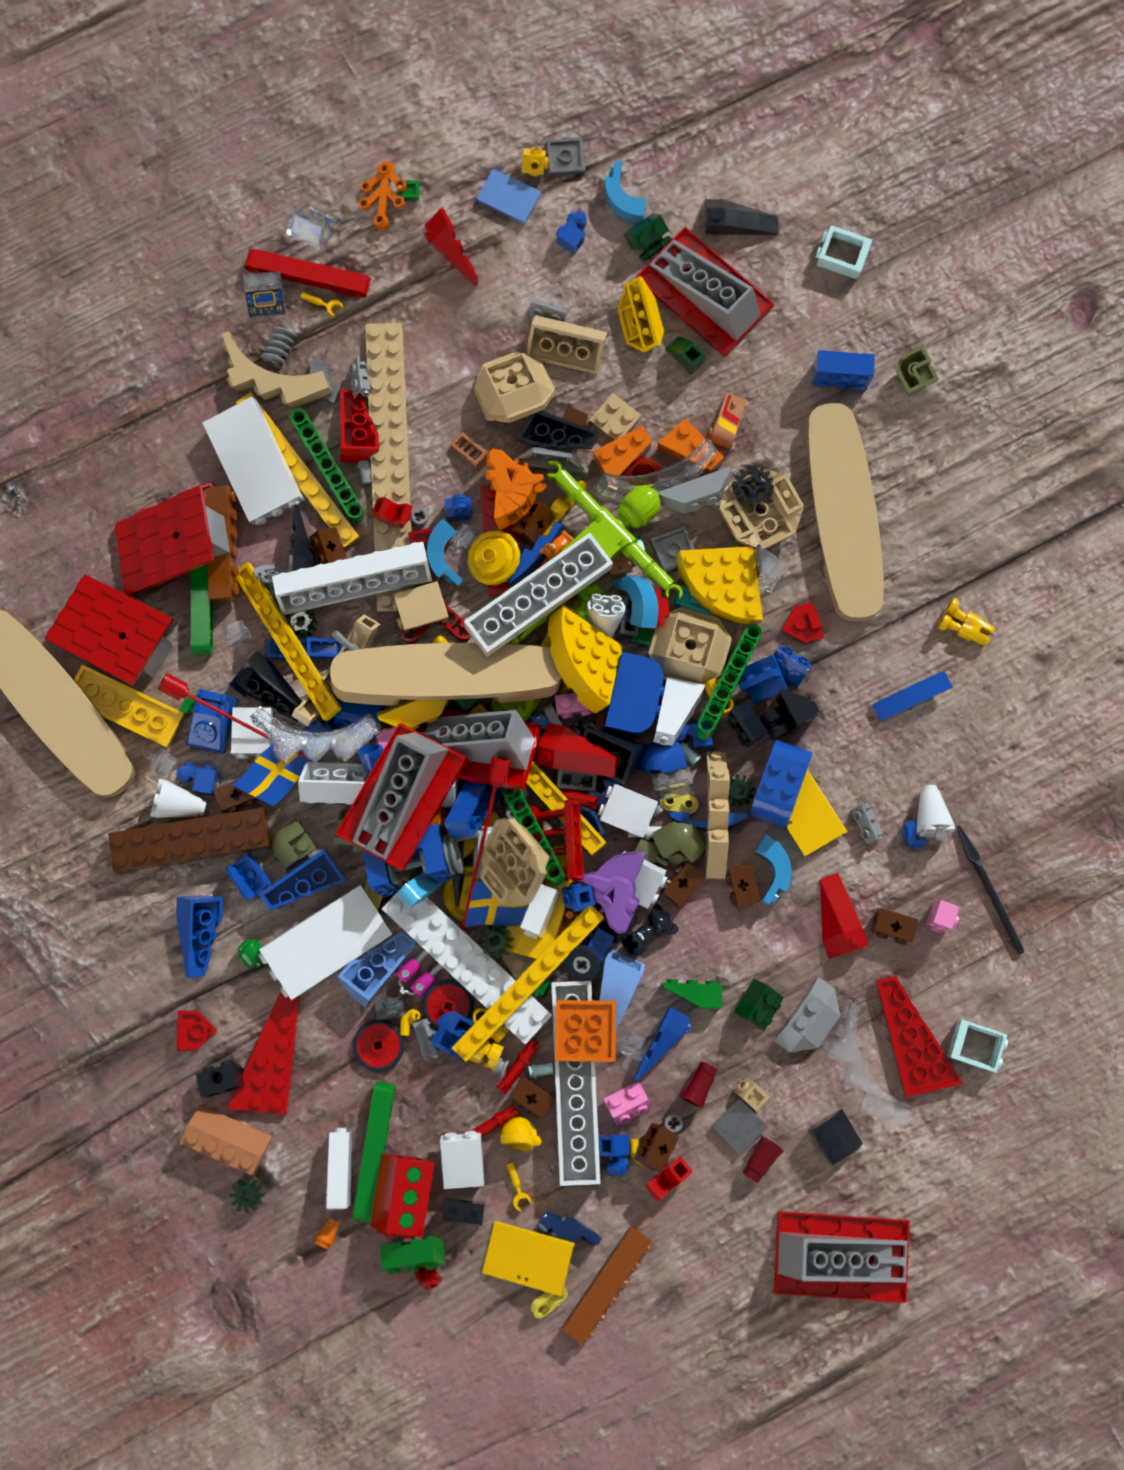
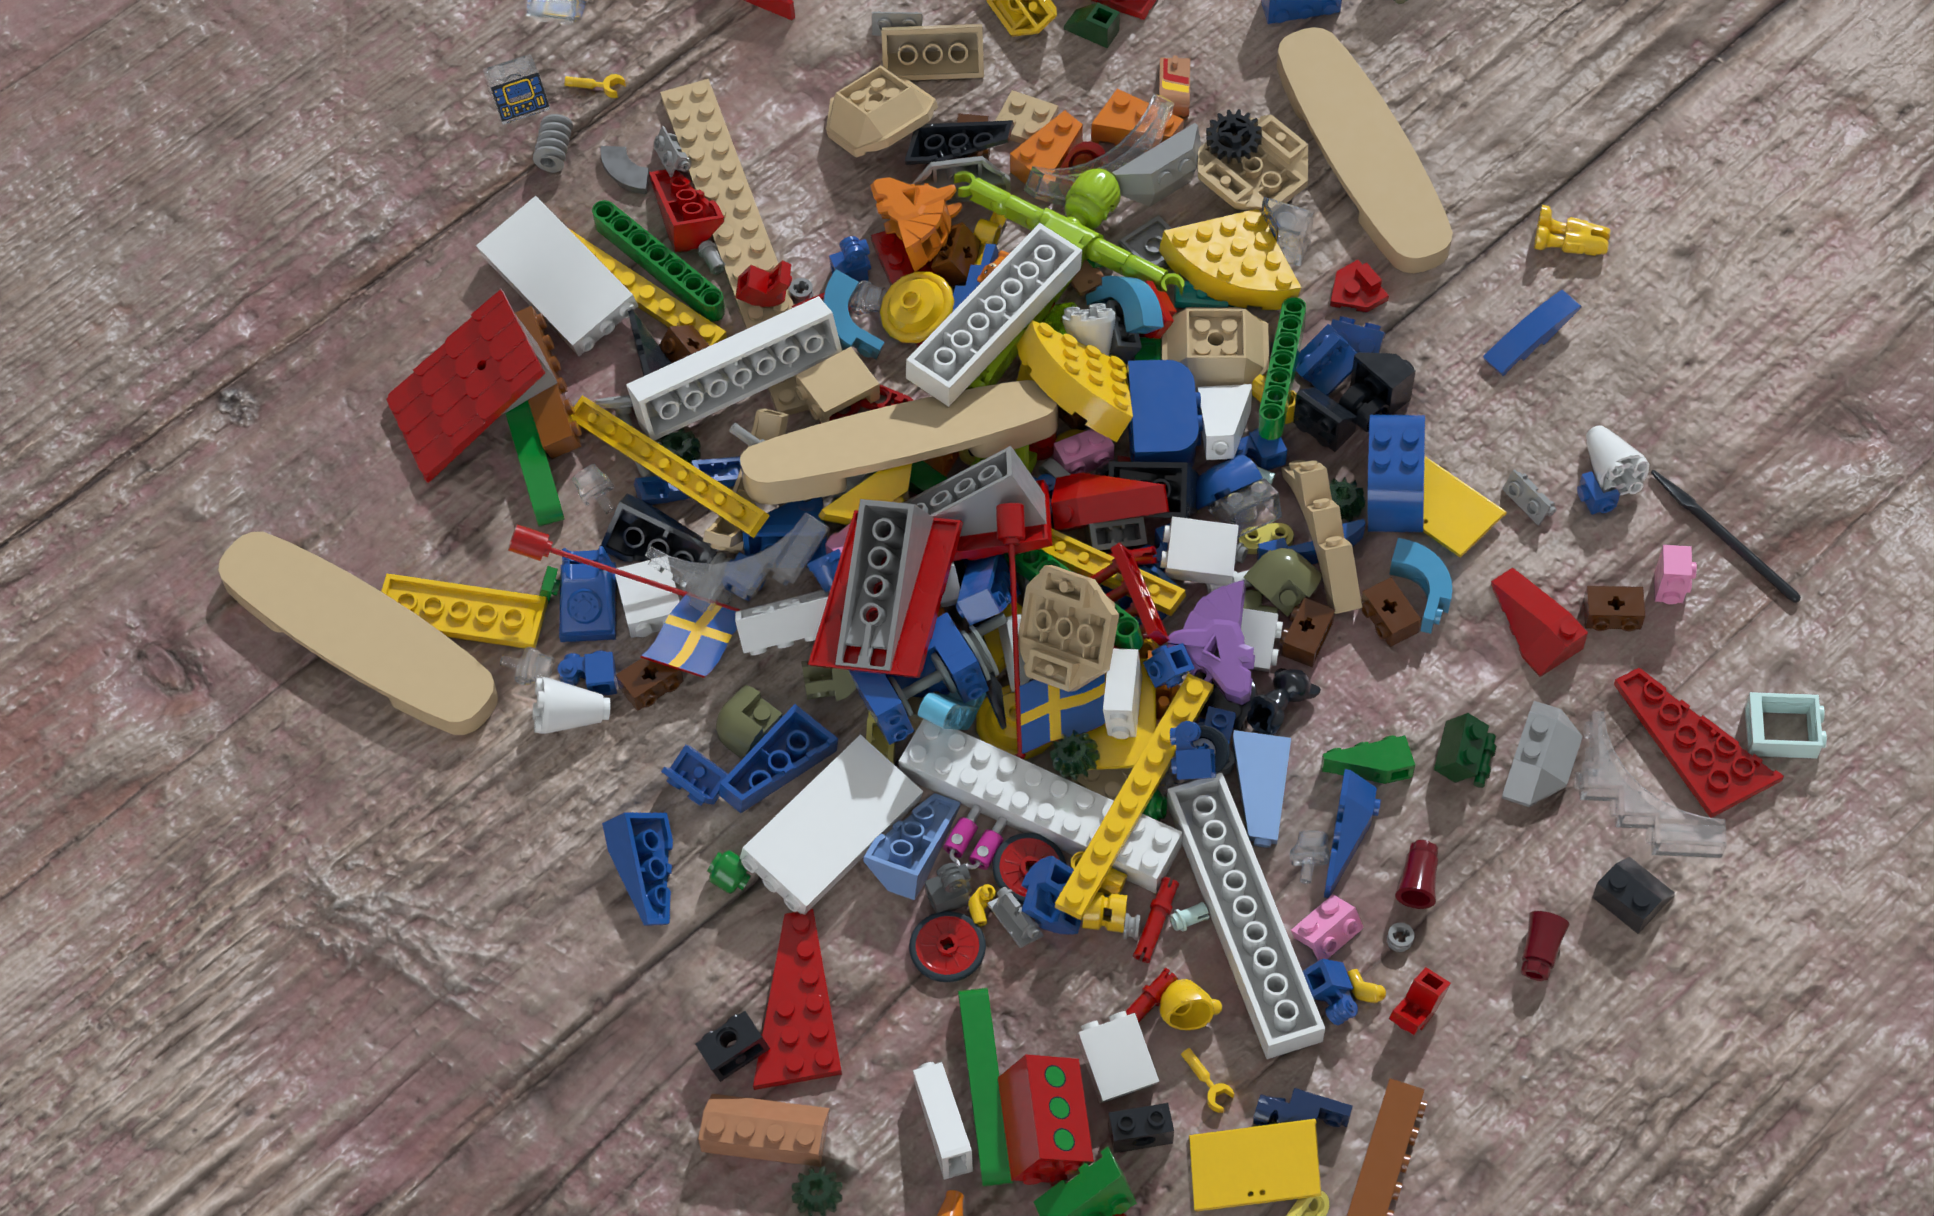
camera: 10 degrees left, 20 degrees down
red piece [44,574,174,686] -> none
reddish brown brick [108,808,272,874] -> none
red plate [176,1011,218,1051] -> none
tan arch [222,331,332,409] -> none
red beam [244,249,371,298] -> none
nougat slope [450,432,487,471] -> none
reddish brown brick [510,1076,556,1119] -> none
orange plate [555,1000,616,1062] -> none
reddish brown brick [634,1123,679,1173] -> none
flat silver tile [712,1098,768,1155] -> none
tan bracket [734,1077,770,1112] -> none
piece [774,1211,910,1303] -> none
none -> blue brick [1170,721,1216,780]

